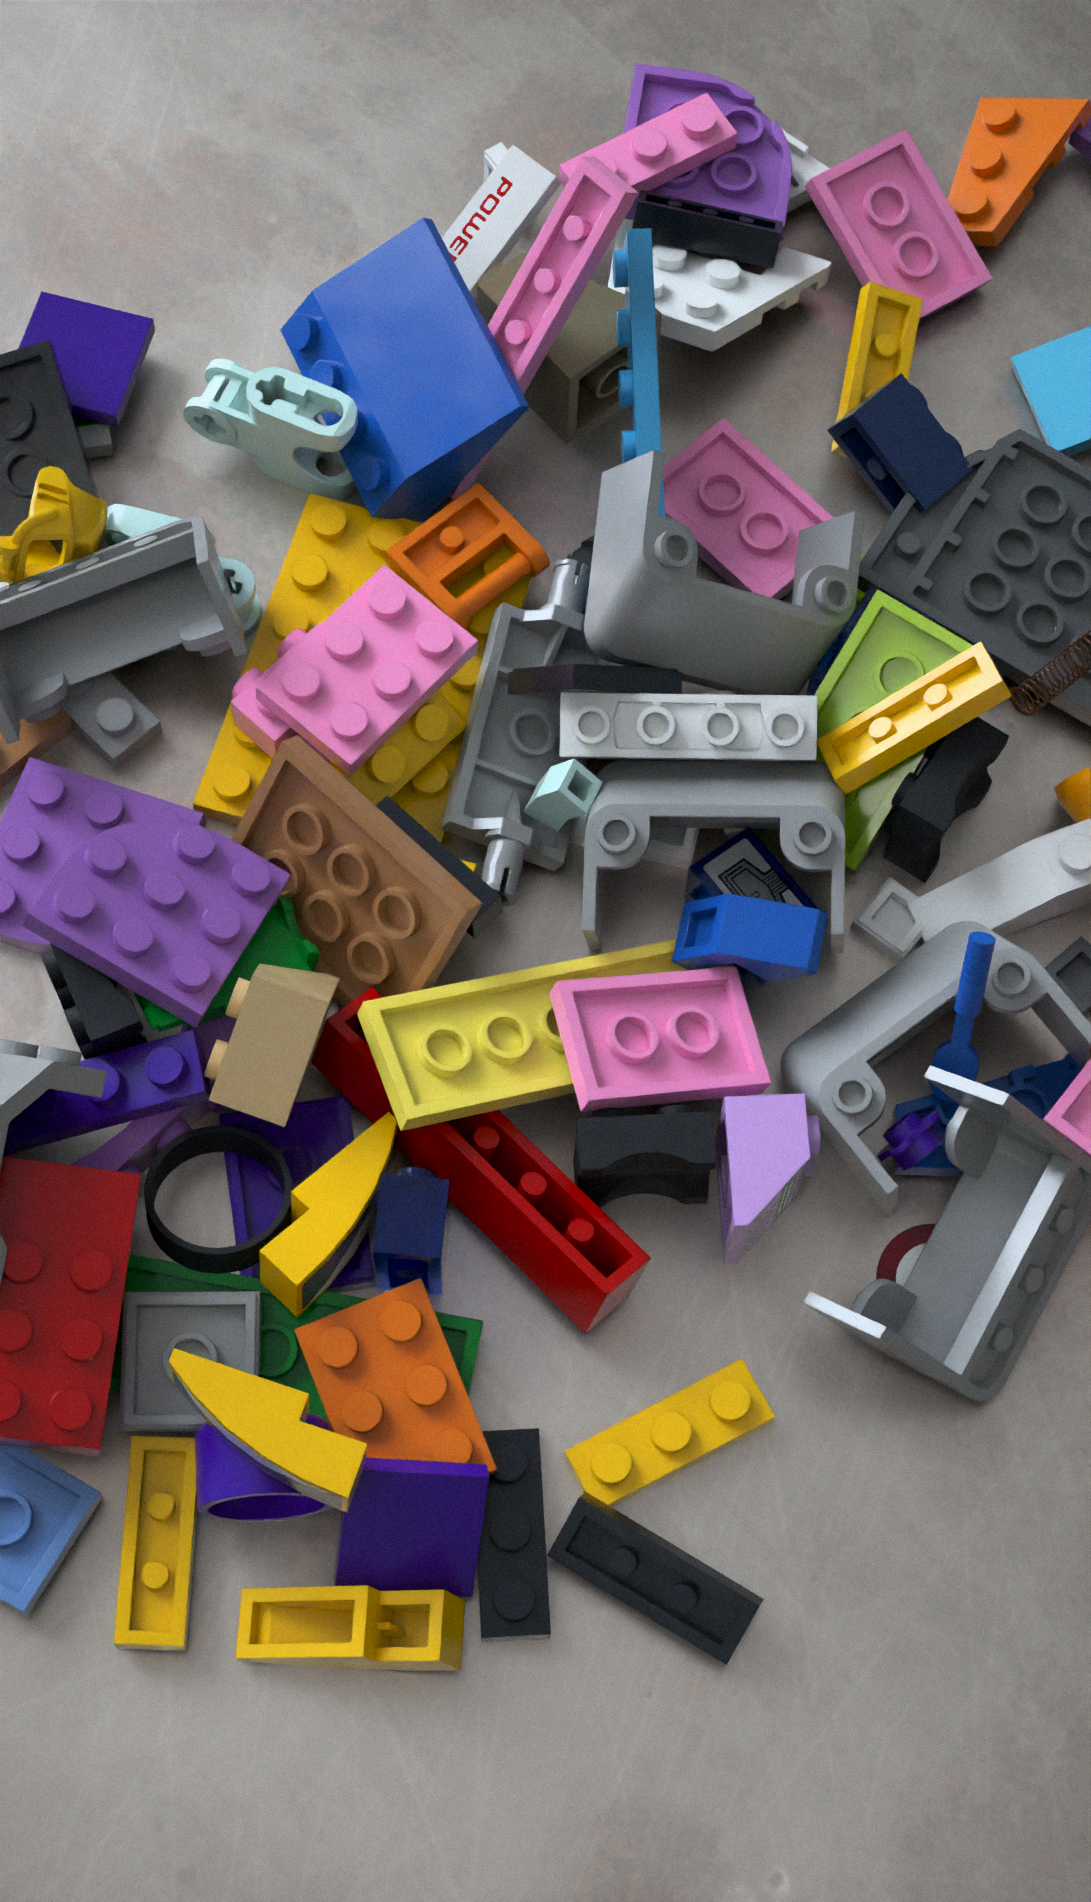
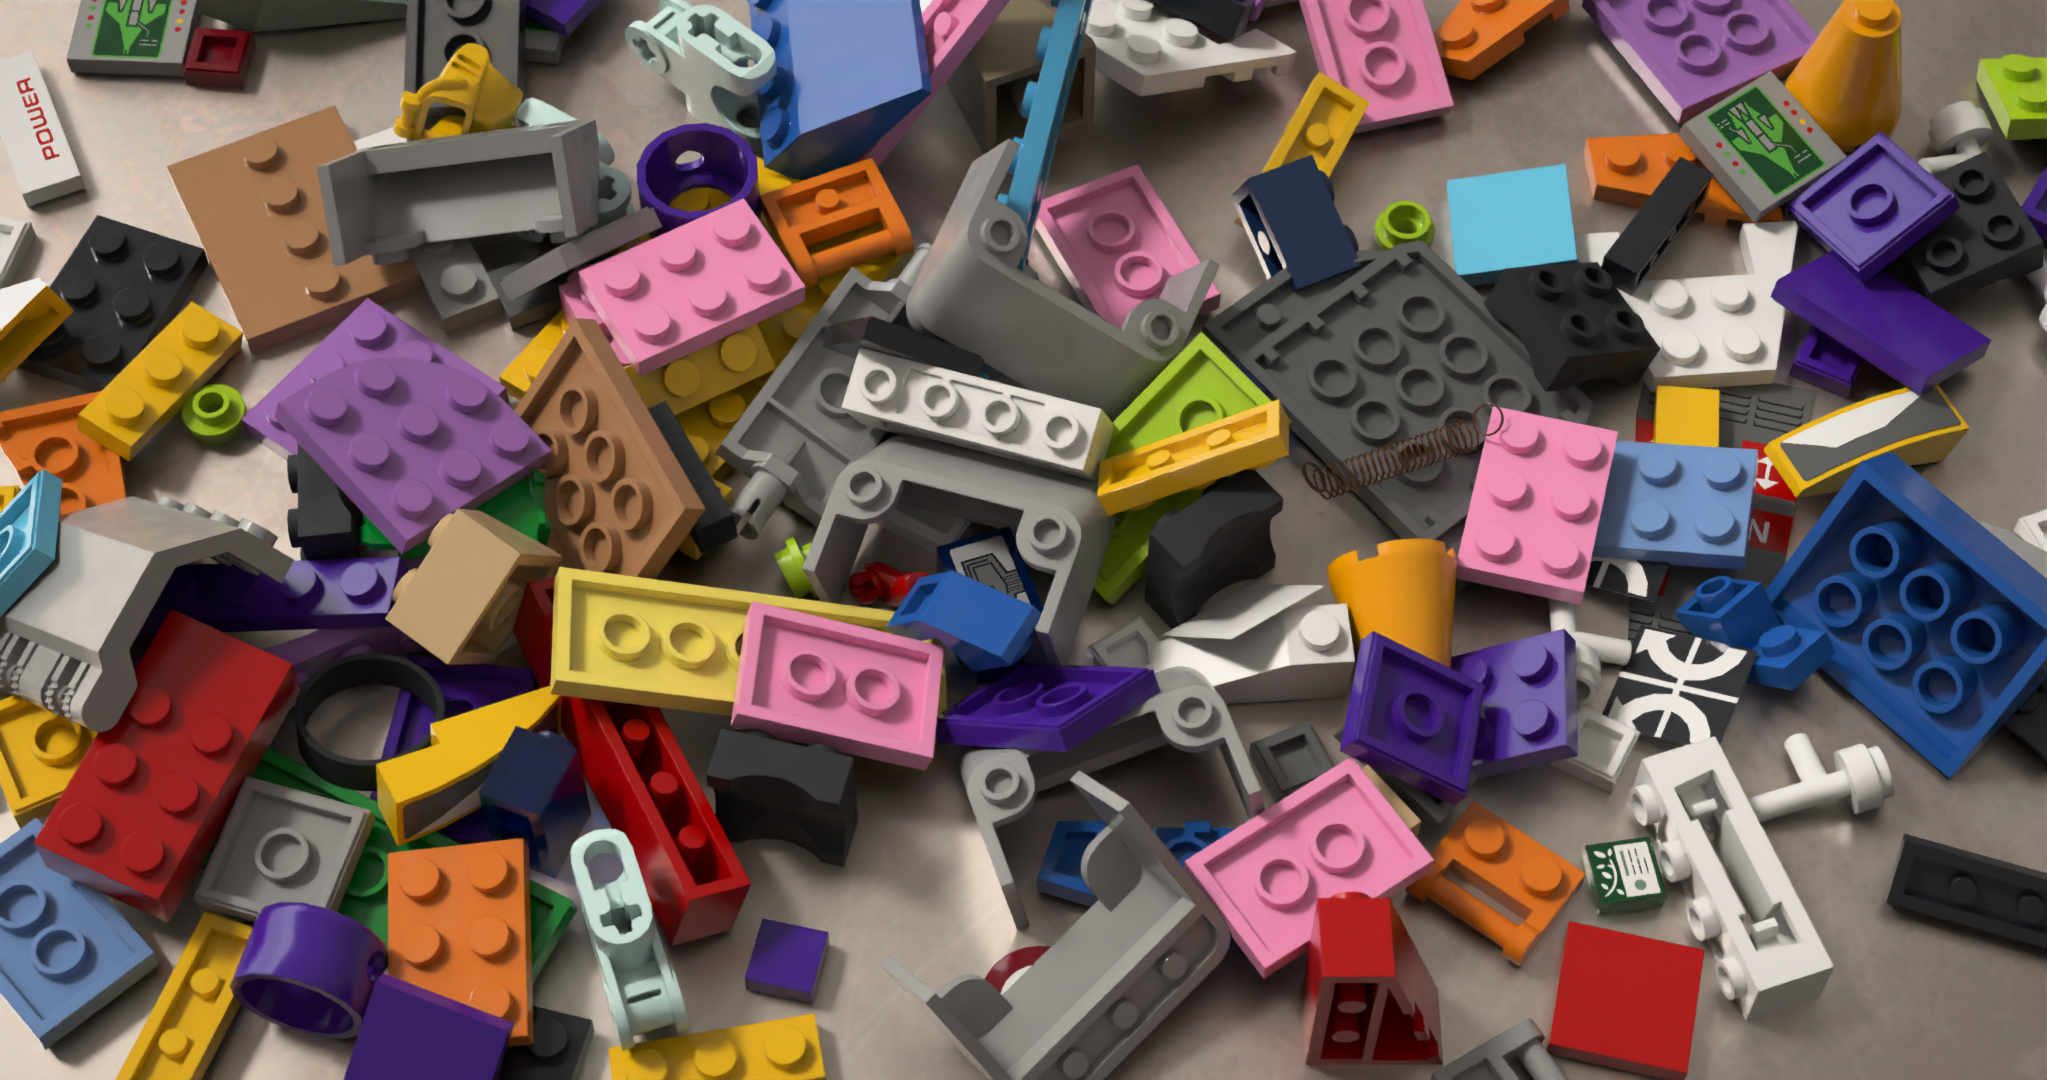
camera: 20 degrees right, 10 degrees down
yellow slope [169,1348,368,1513] -> none
light aqua piece [524,759,603,831] -> none
lavender slope [715,1093,820,1264] -> none
dark purple plate [877,1110,944,1171] -> none
blue piece [929,931,996,1102] -> none
none -> dark grey tile [487,252,562,330]
none -> light grey tile [500,206,663,302]
none -> light aqua piece [570,829,690,1051]
none -> dark purple piece [637,123,761,239]
none -> dark purple tile [745,918,829,1003]
none -> lime plate [774,536,817,598]
none -> red arm [848,561,930,608]
none -> dark purple tile [935,663,1160,753]
none -> white sticker [1161,584,1325,640]
none -> lime plate [1374,200,1435,251]

